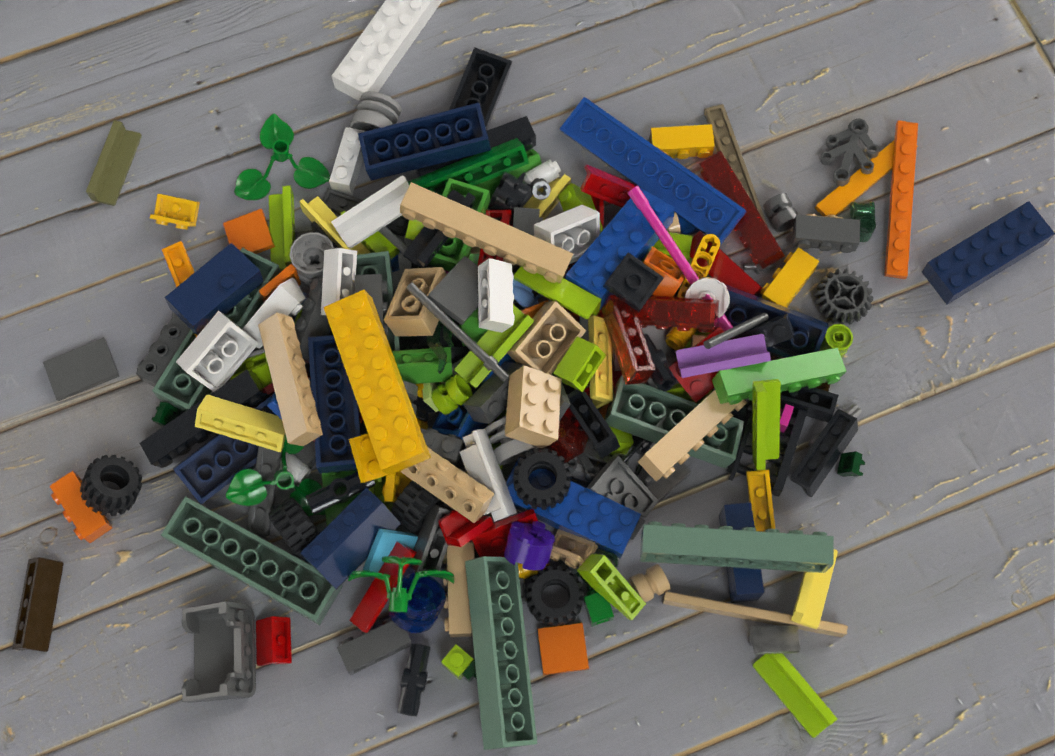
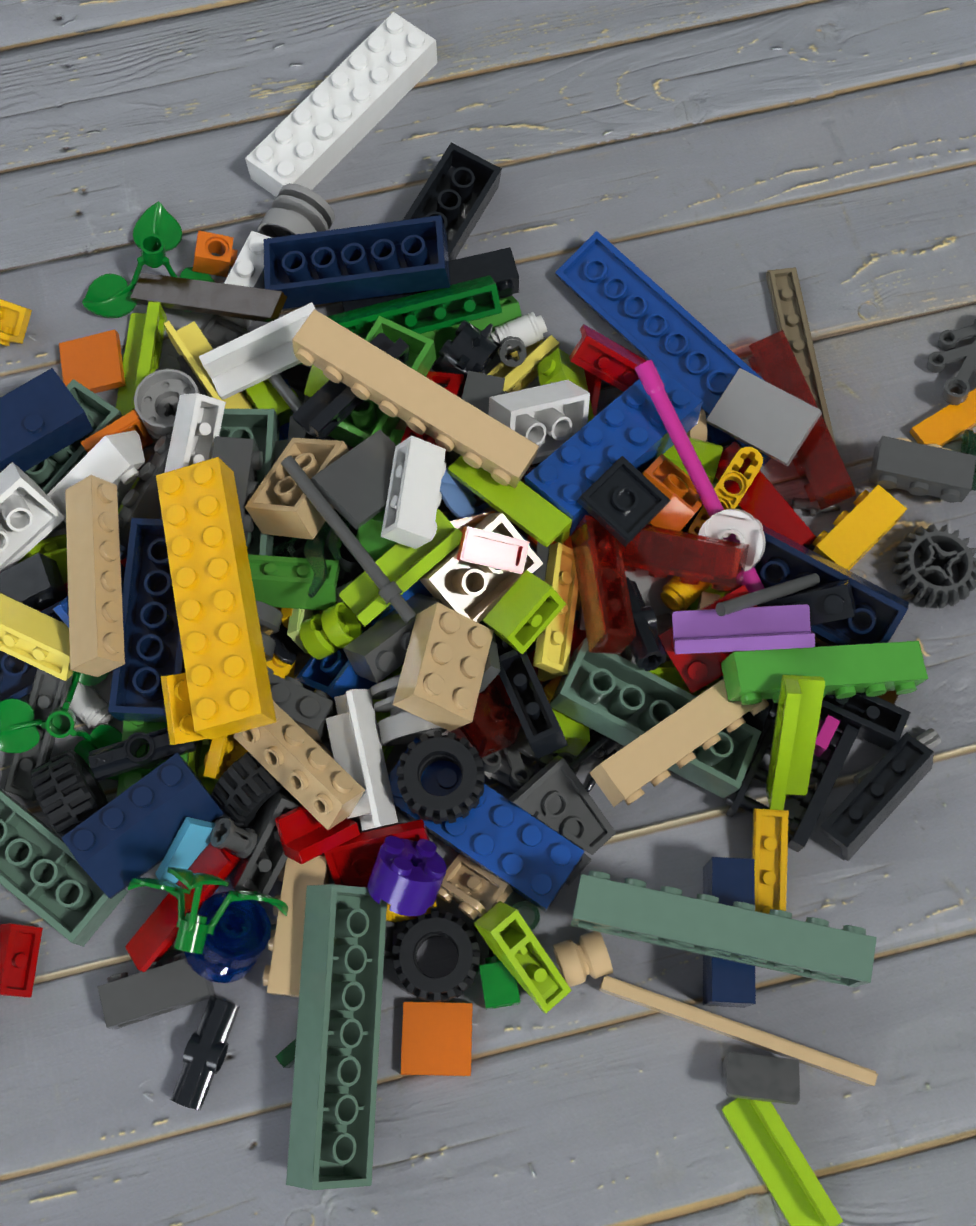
camera: 10 degrees right, 0 degrees up
lime brick [441,644,474,680] -> none
flat silver panel [644,462,691,501] -> none
yellow brick [649,124,715,159] -> none
dark grey wheel [763,193,798,232] -> none
light yellow panel [791,549,838,629] -> none
lime wheel [820,324,853,358] -> none
dark green tile [837,451,865,477] -> none
none -> tile [130,273,287,323]
none -> orange brick [192,230,238,277]
none -> dark grey bush [210,818,257,859]
none -> tile [457,526,530,574]
none -> light grey tile [706,368,822,467]

